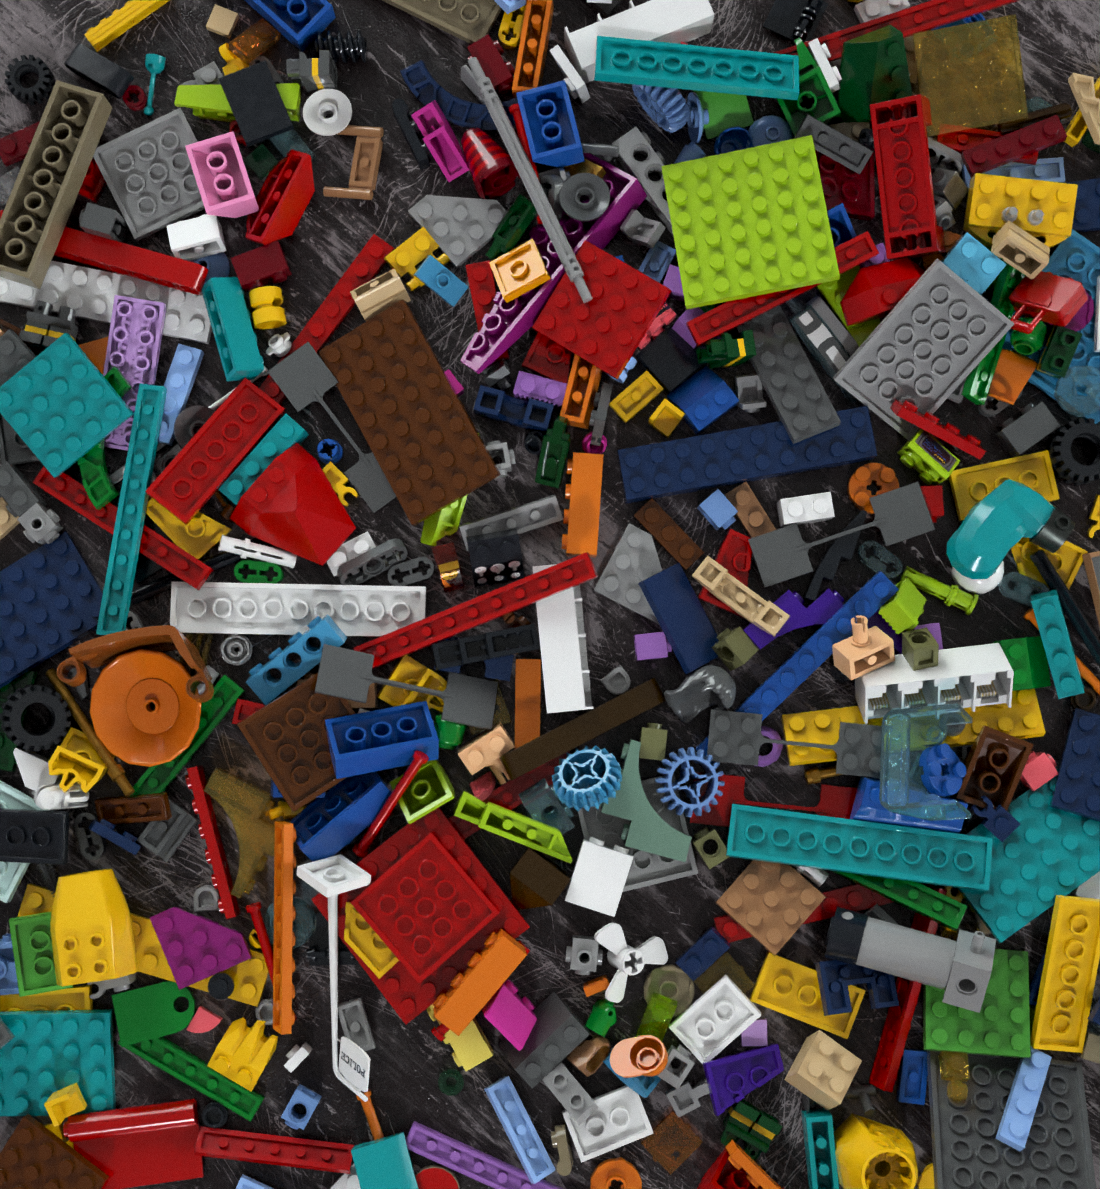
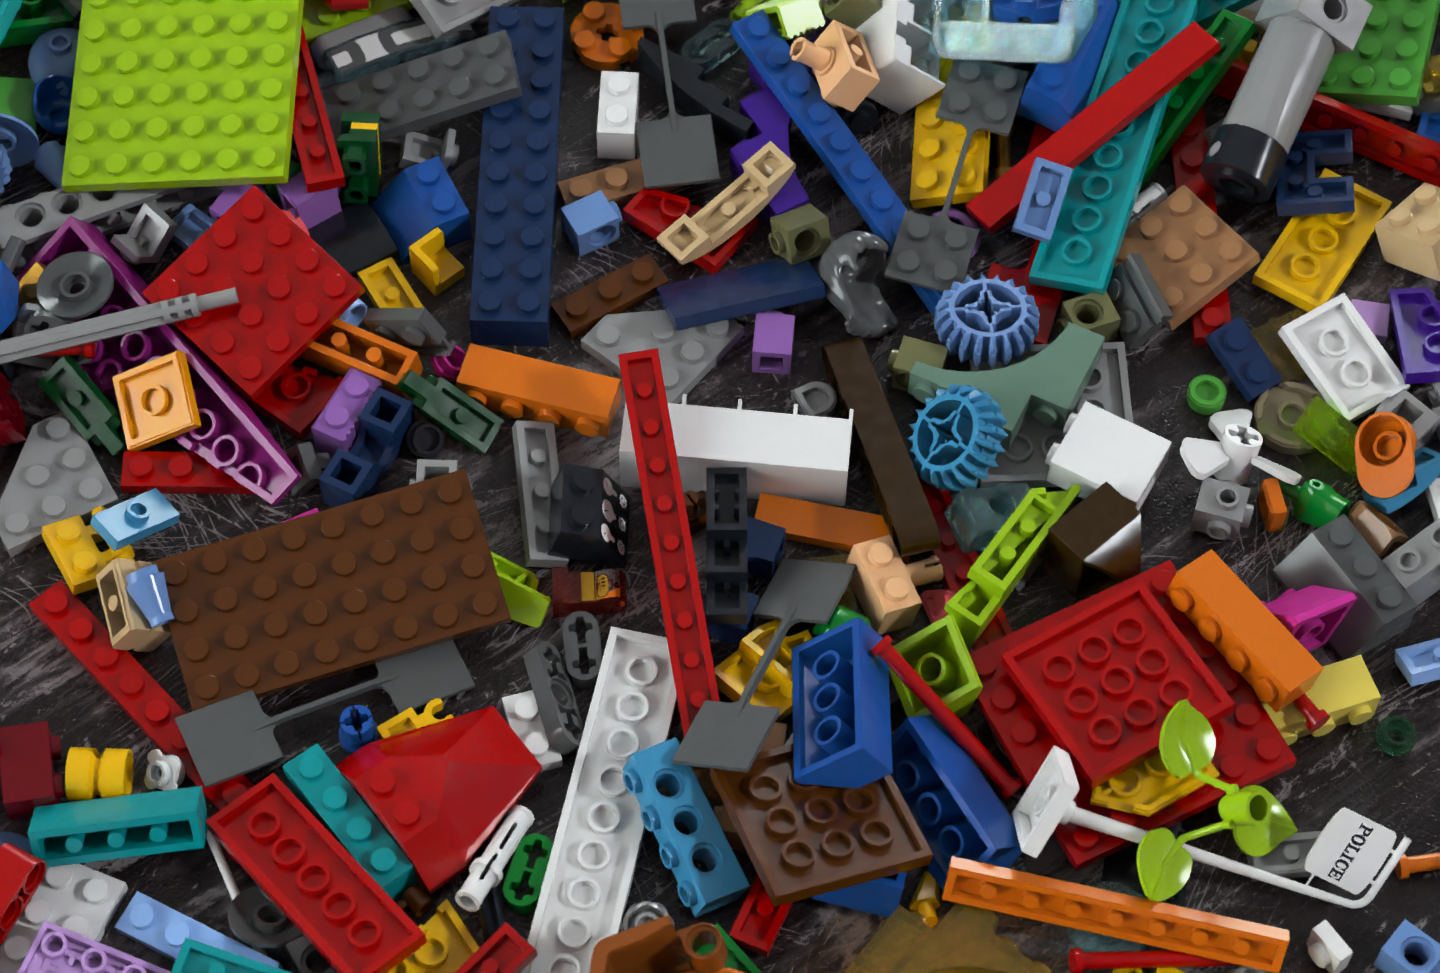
camera: 80 degrees left, 25 degrees down
none -> medium blue cone [126,564,175,628]
none -> red tile [965,21,1220,235]
none -> medium blue plate [1012,157,1073,243]
none -> dark grey plate [1107,253,1174,349]
none -> lime plant [1136,699,1298,901]
none -> bright green tile [1186,375,1227,415]

